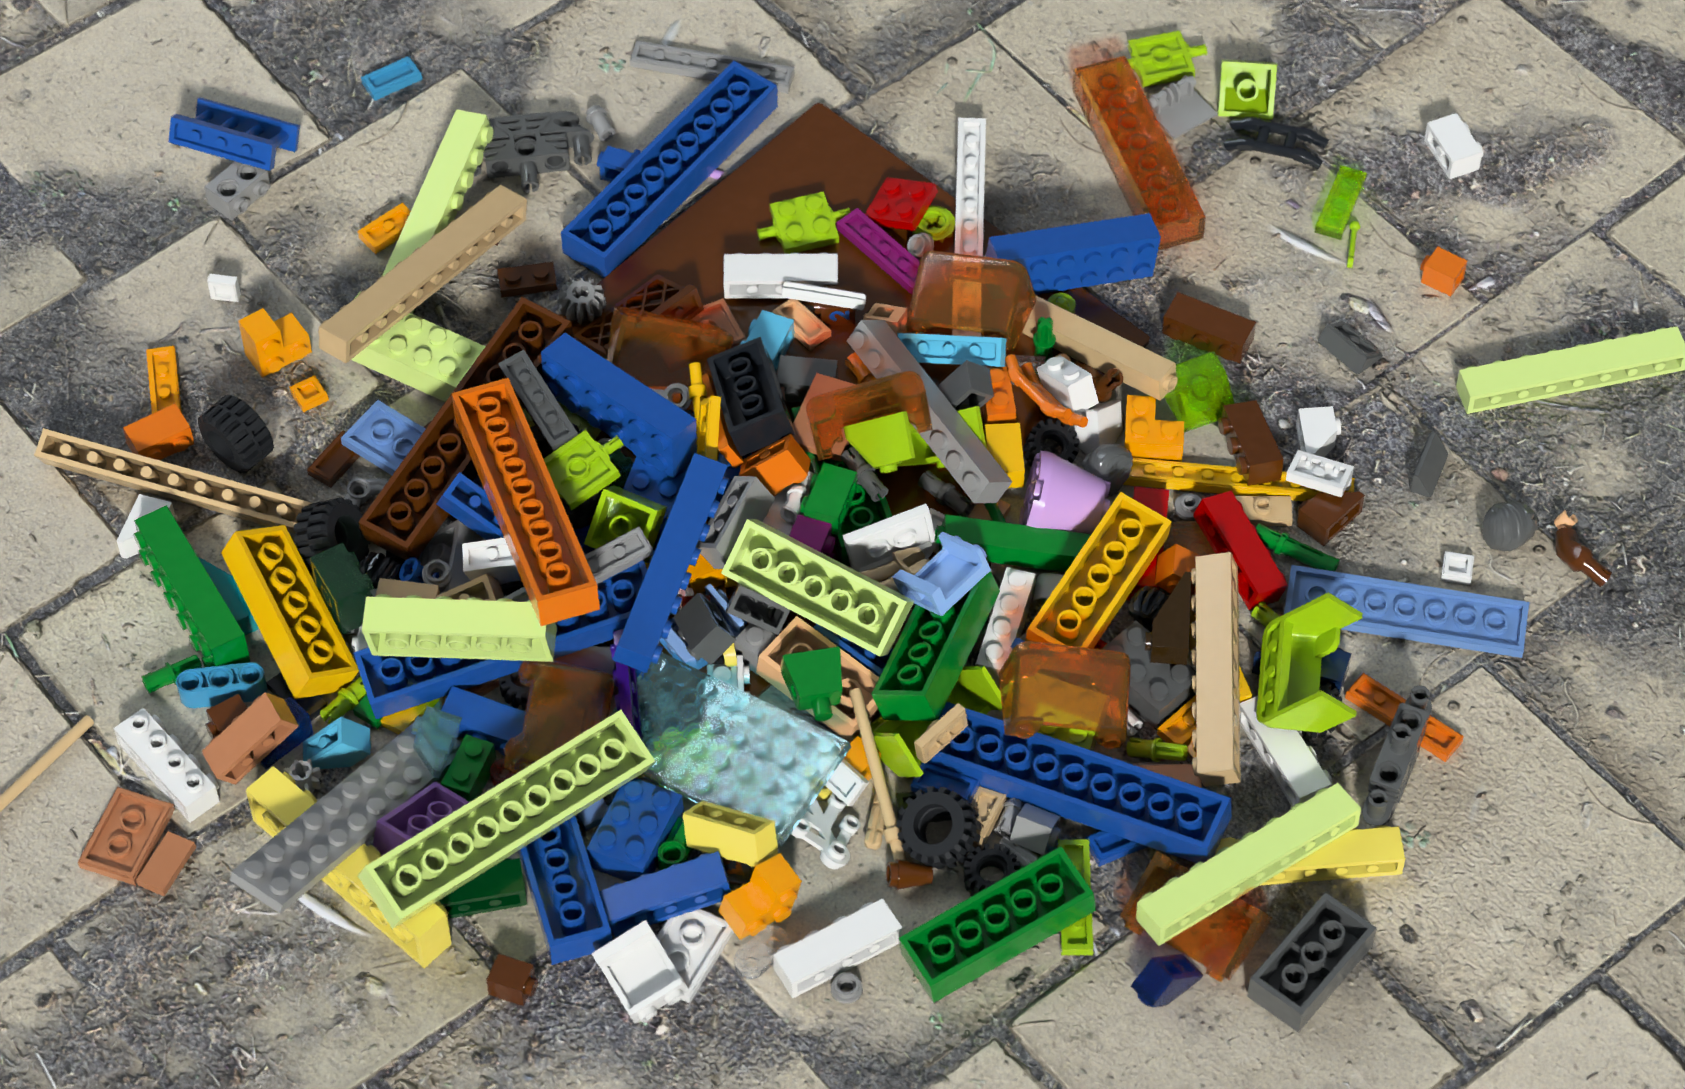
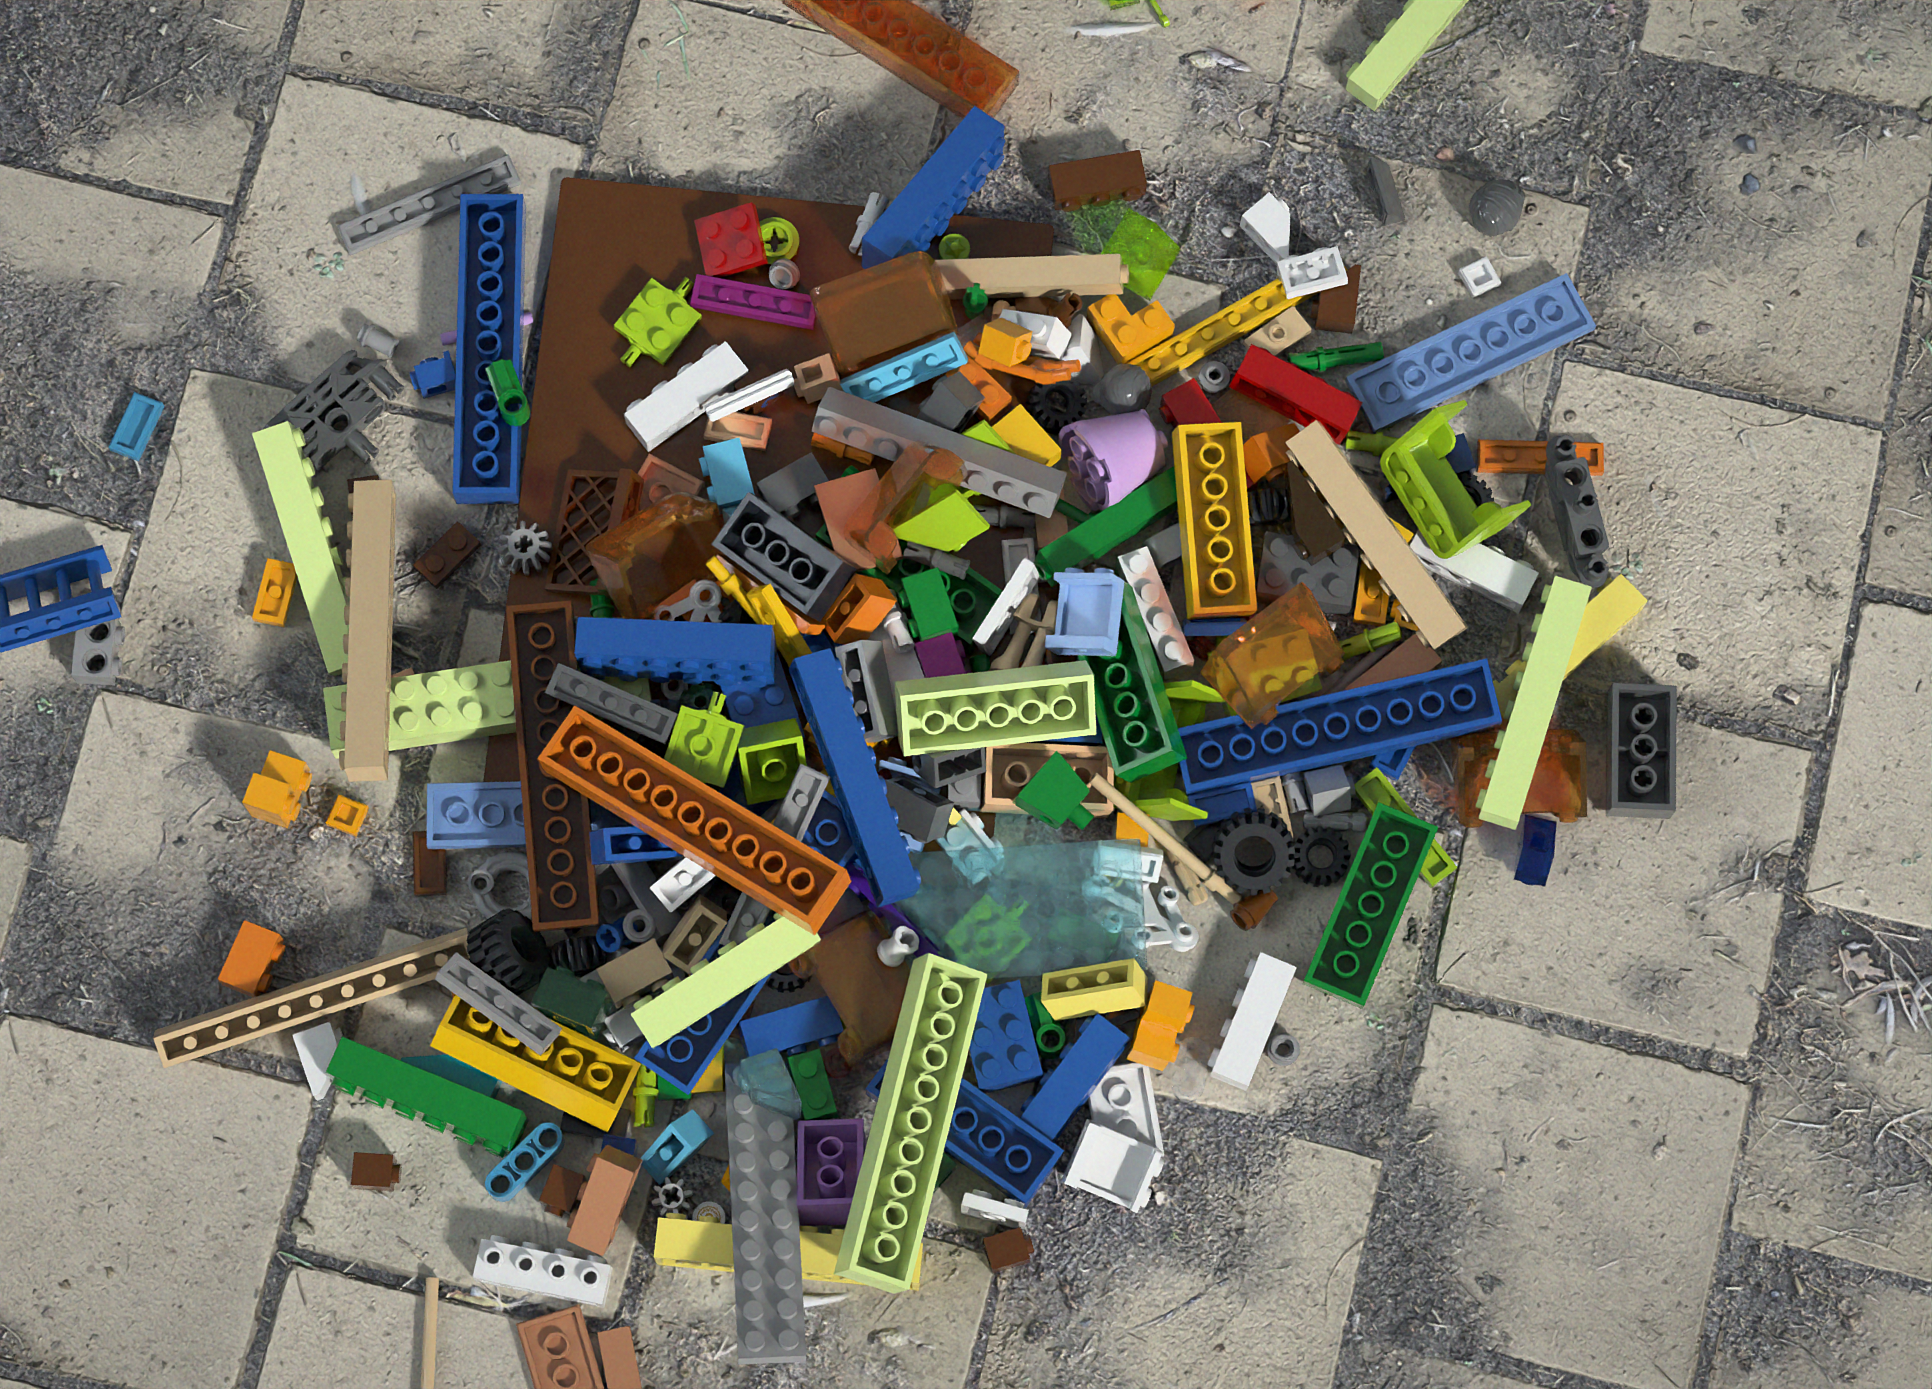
camera: 40 degrees left, 20 degrees up
green axle [141,655,202,694] -> none
light orange tile [146,345,182,414] -> none
black tyre [198,394,274,474] -> none
white tile [207,274,241,302] -> none
tan plate [914,703,968,764] -> none
white plate [952,118,986,337] -> none
reddish brown brick [1218,400,1284,486] -> none
dark grey slope [1318,321,1383,374] -> none
reddish brown arm [1554,510,1612,587] -> none
none -> reddish brown brick [351,1152,402,1192]
none -> light grey plate [435,952,562,1056]
none -> green piece [485,359,530,426]
none -> white bush [877,926,919,967]
none -> white plate [961,1189,1029,1231]
none -> light orange brick [978,318,1033,367]

